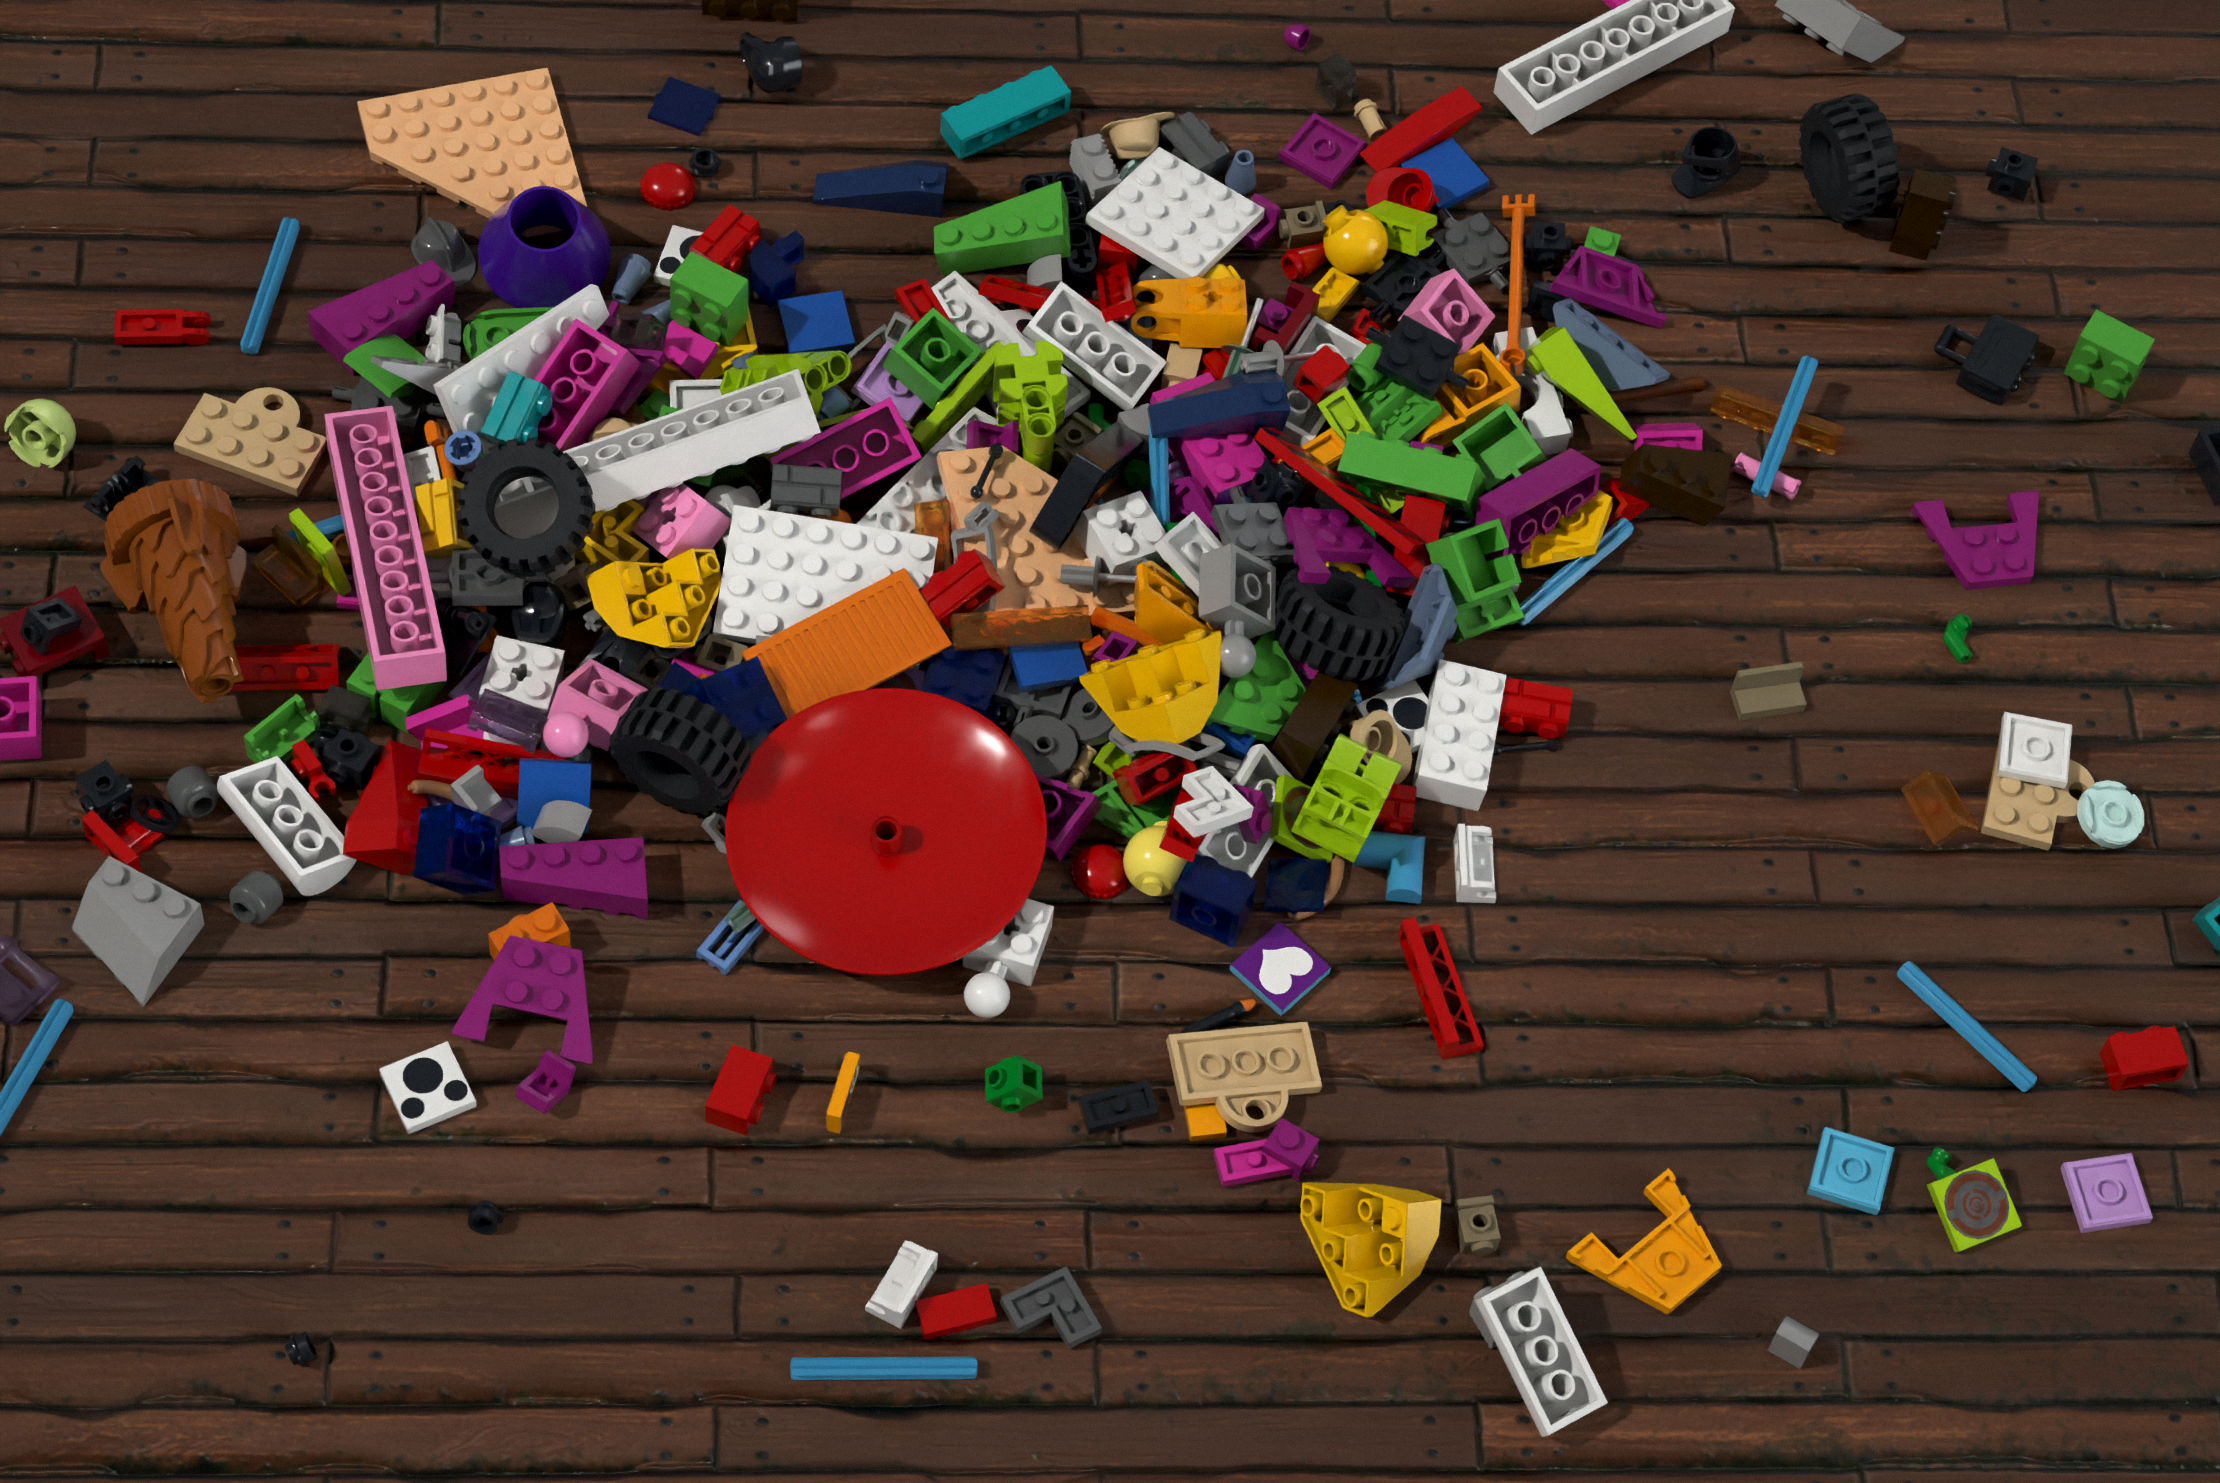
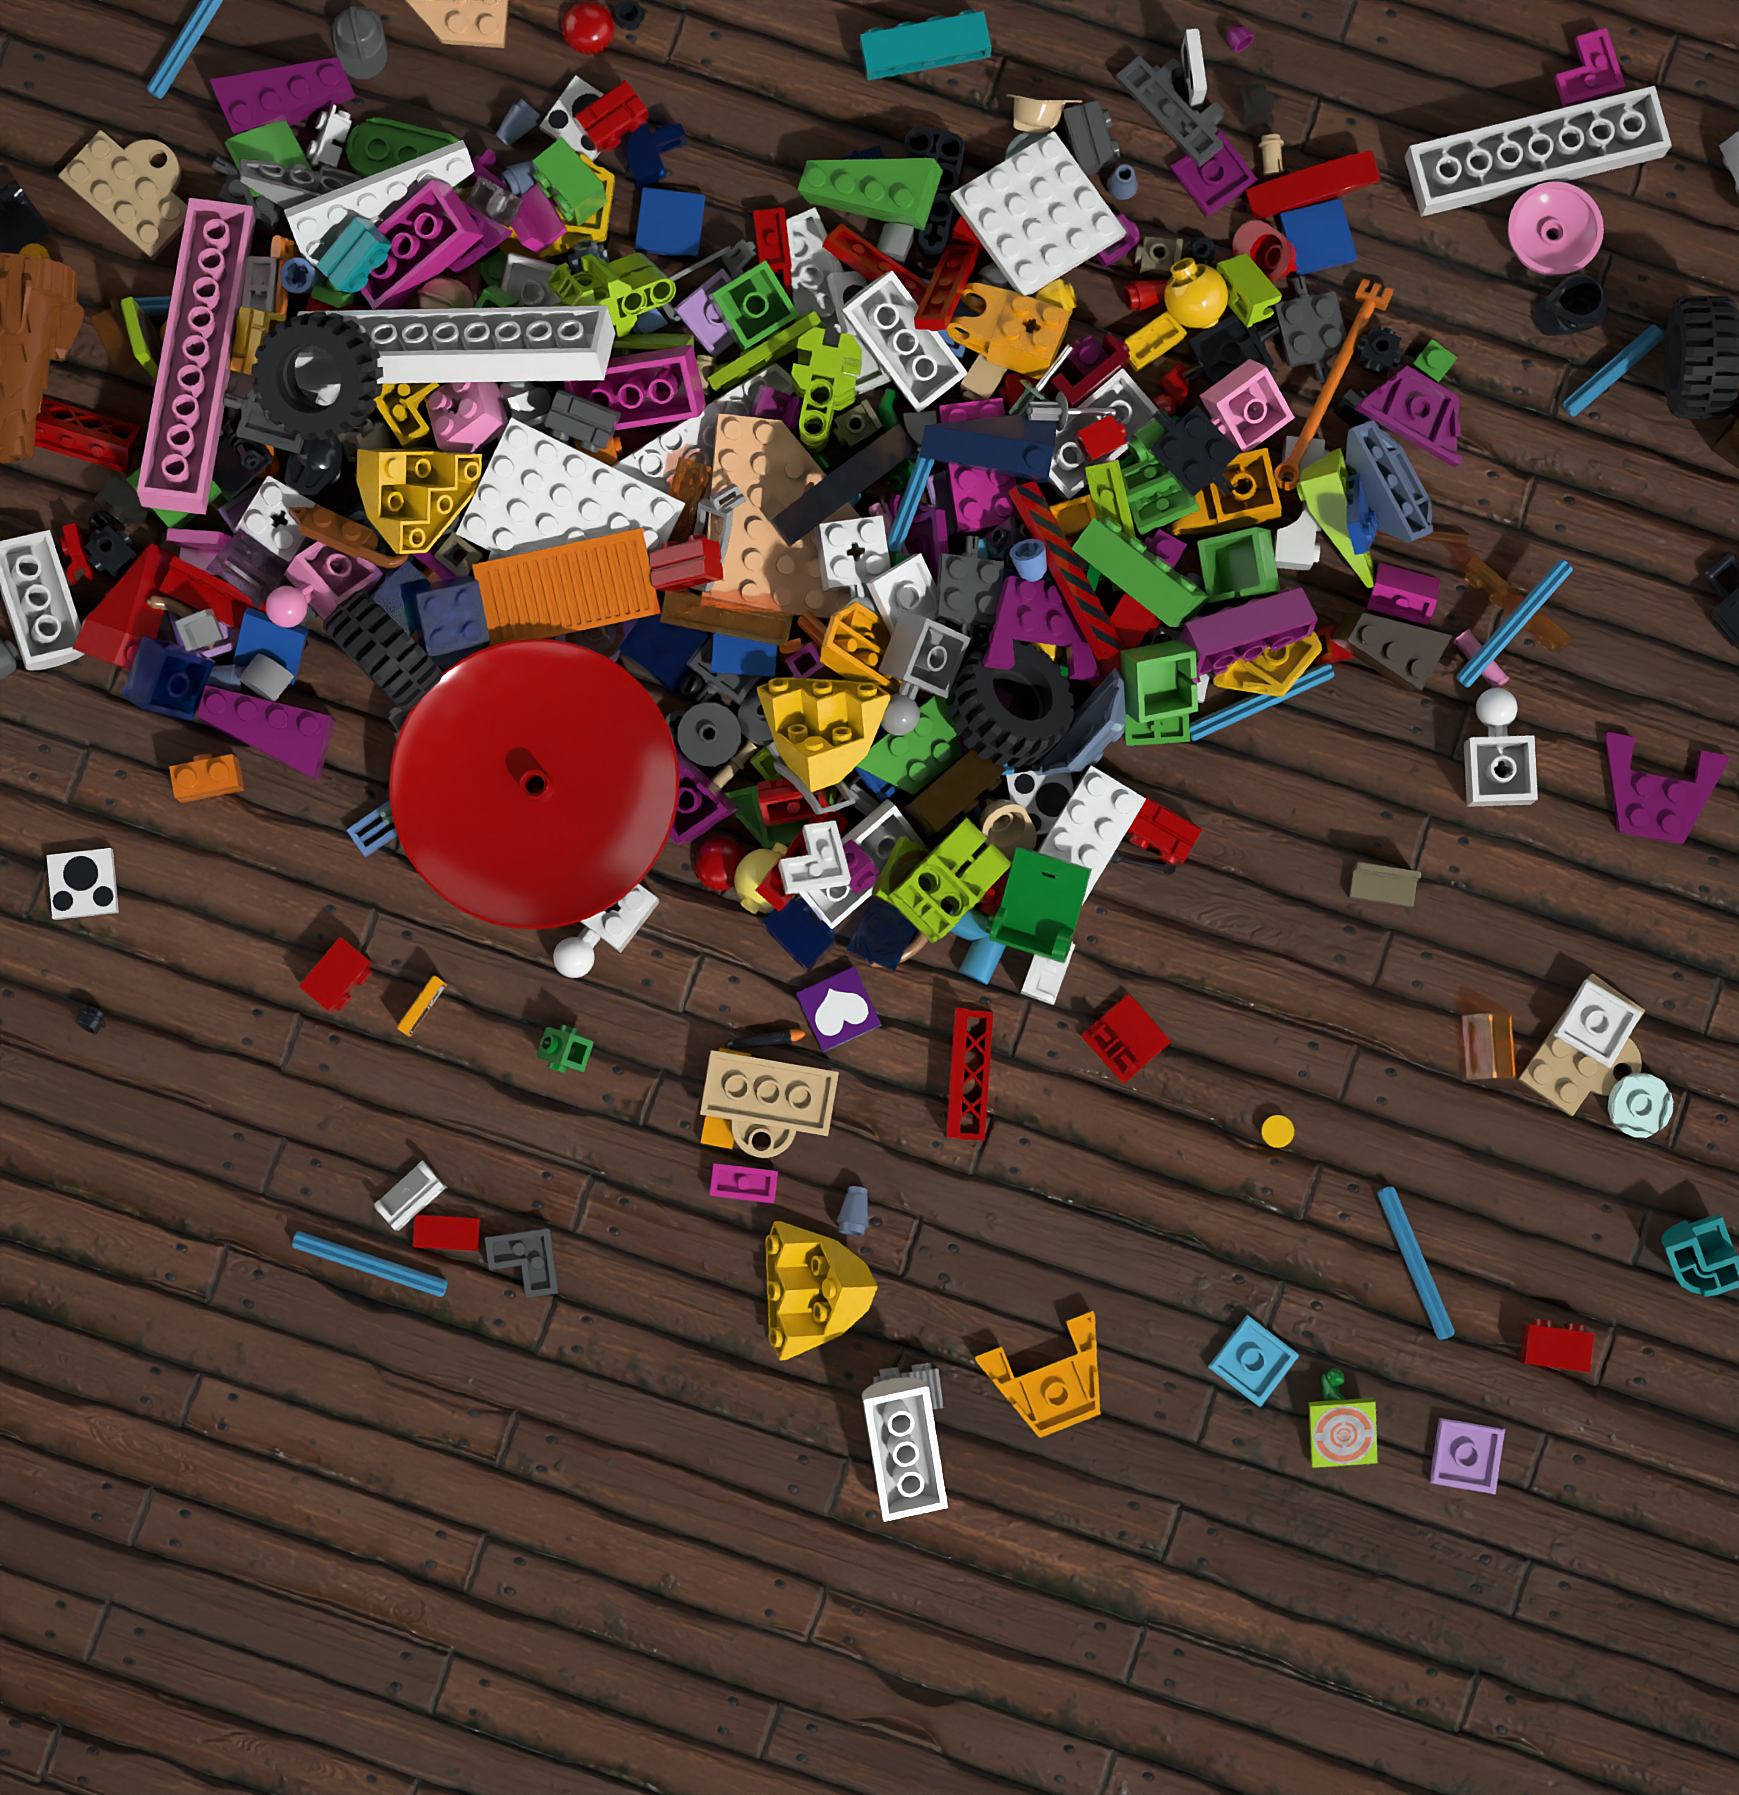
camera: 25 degrees right, 25 degrees up
red hinge [114,309,211,346] -> none
bright green hinge [243,694,321,765] -> none
magenta wing [451,935,593,1066] -> none
dark purple cone [478,186,611,308] -> none
magenta bracket [515,1050,576,1114] -> none
dark blue wedge [813,159,949,218] -> none
black hinge [970,444,1003,499] -> none
light grey piece [1060,555,1136,598] -> none
light grey brick [1069,134,1123,210] -> none
black plate [1078,1080,1159,1135] -> none
magenta bracket [1262,1118,1320,1181] -> none
dark tan brick [1452,1195,1501,1257] -> none
light grey brick [1767,1315,1819,1369] -> none
green arm [1943,614,1972,664] -> none
none -> dark orange plate [289,504,409,568]
none -> sand blue cone [836,1186,869,1236]
none -> green door [985,846,1092,964]
none -> medium blue hat [1010,539,1047,582]
none -> red hinge [1081,994,1172,1084]
none -> dark grey hinge [1116,55,1225,168]
none -> white tile [1181,29,1207,111]
none -> yellow tile [1261,1115,1294,1148]
none -> blue wing [1346,473,1380,555]
none -> white brick [1464,688,1538,807]
none -> bright pink dish [1508,182,1604,276]
none -> dark azure axle [1562,324,1664,417]

